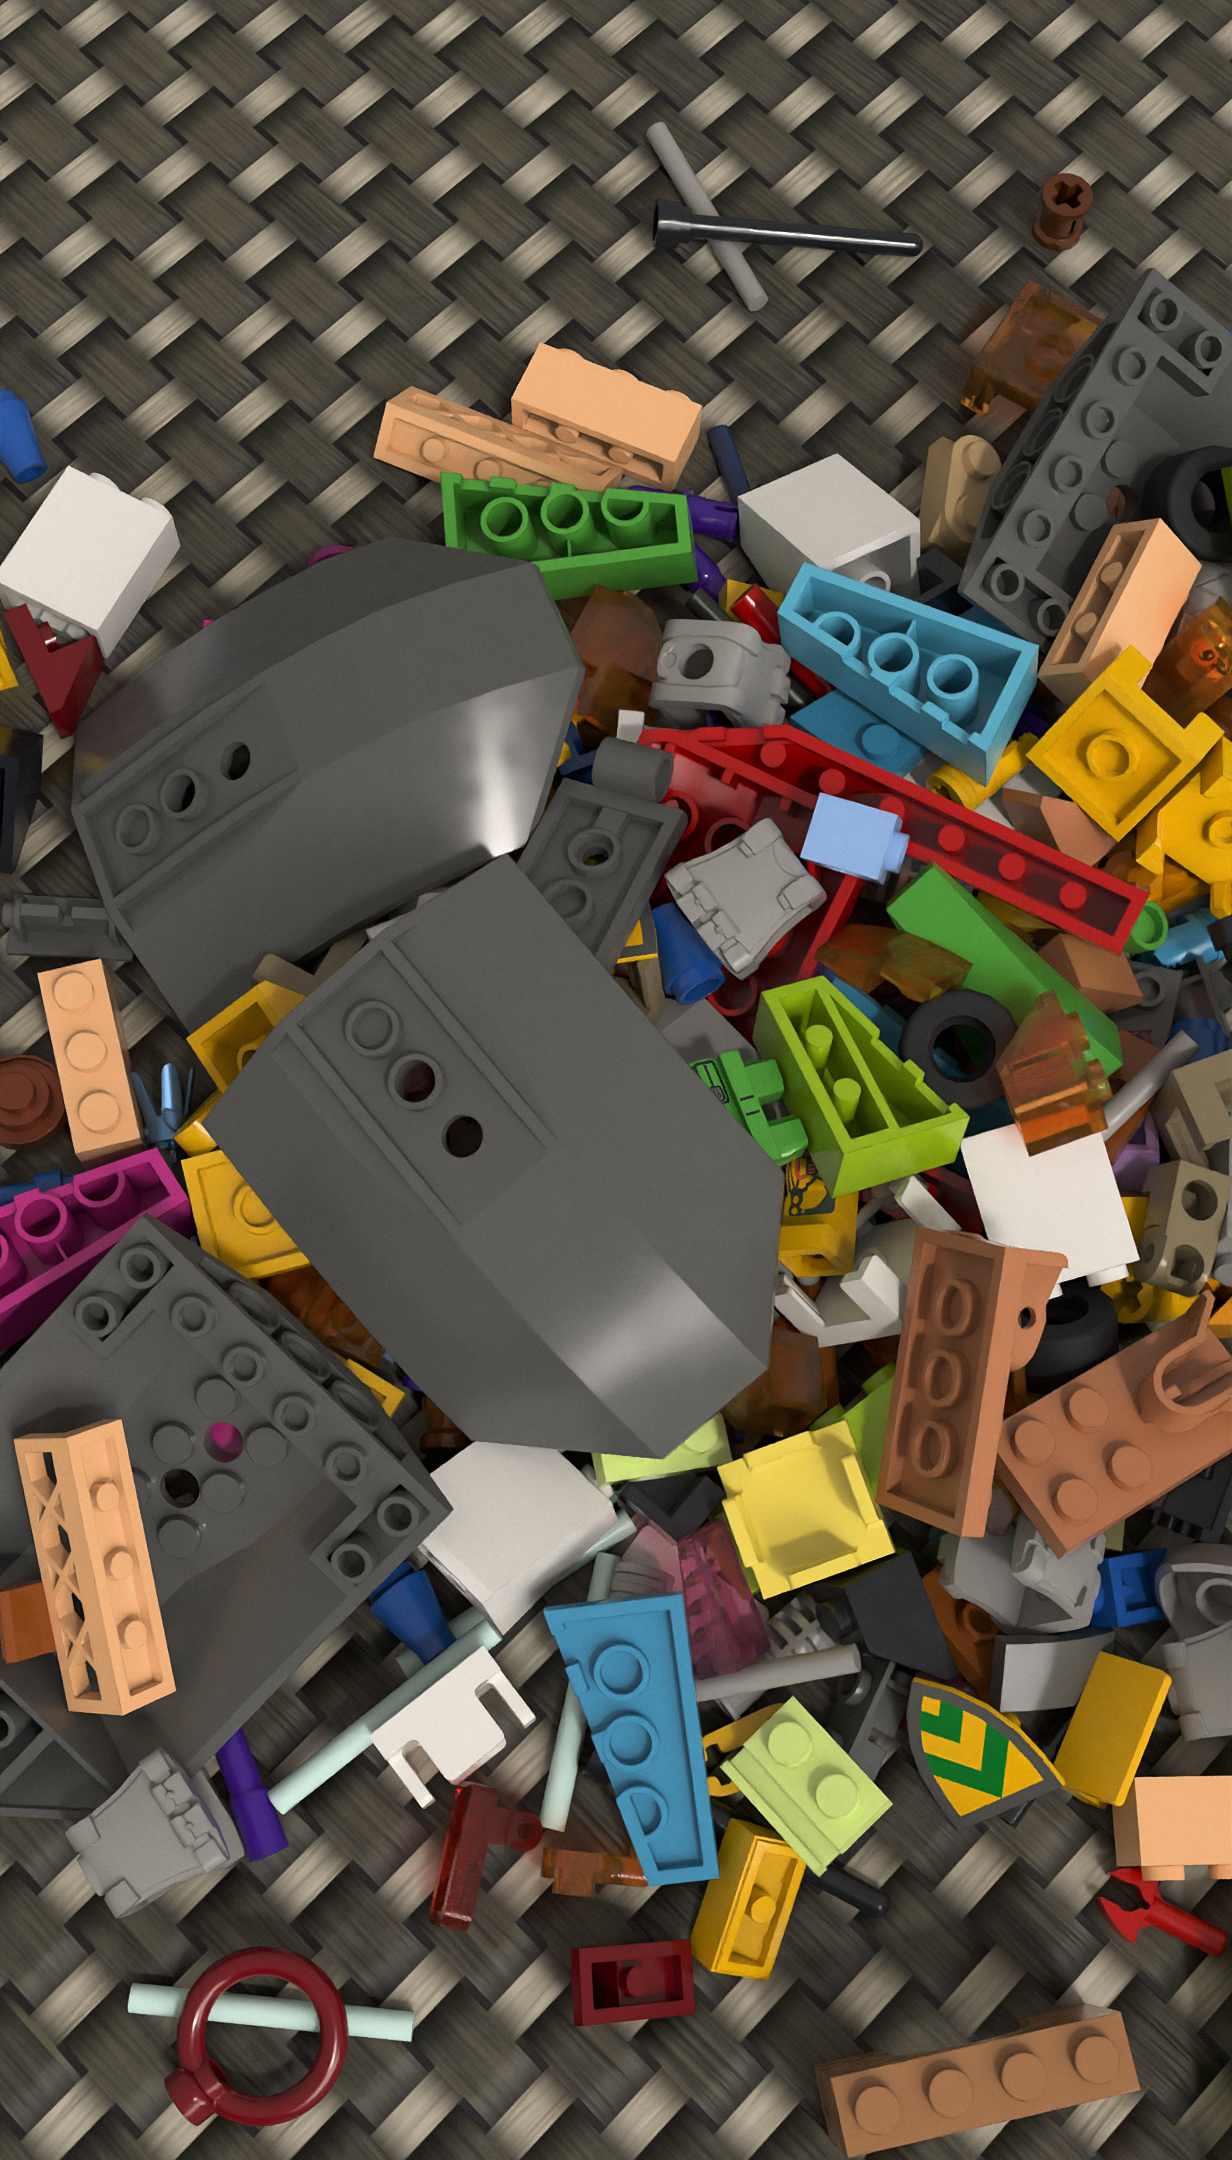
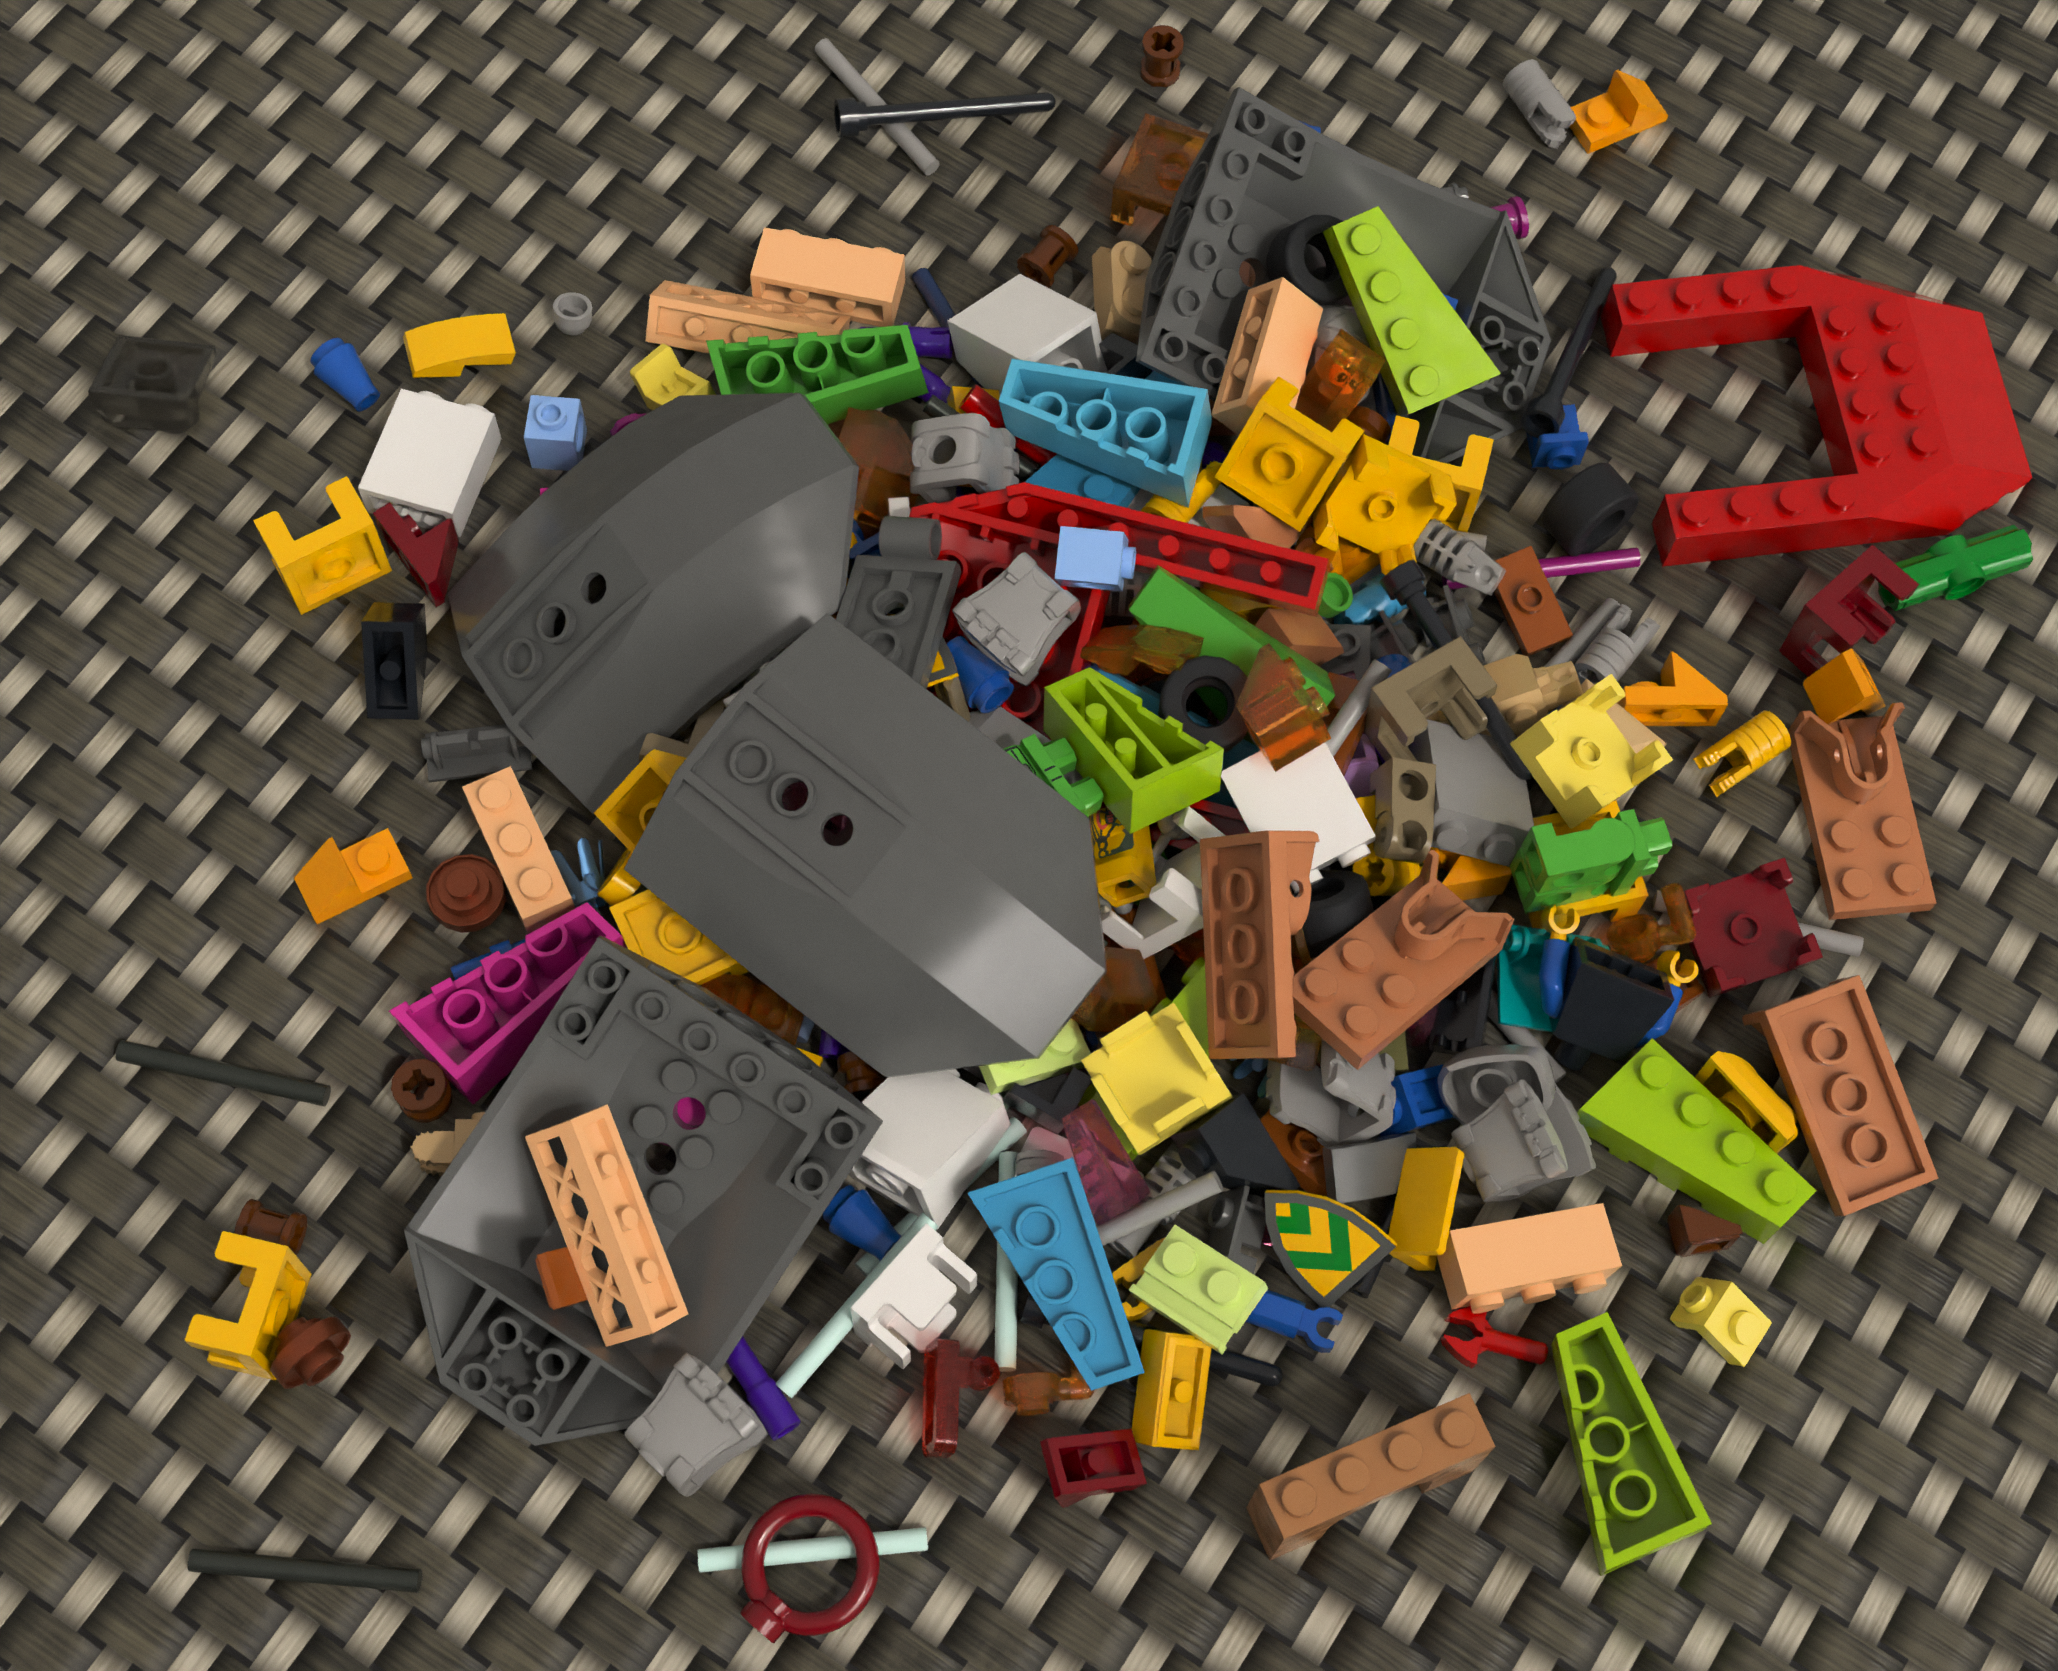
camera: 10 degrees left, 5 degrees down
none -> yellow slope [403,313,516,378]
none -> light blue brick [524,395,587,471]
none -> light grey hinge [553,292,592,336]
none -> light yellow bracket [630,344,716,410]
none -> reddish brown bush [1017,225,1079,288]
none -> blue bar [1245,1290,1343,1353]

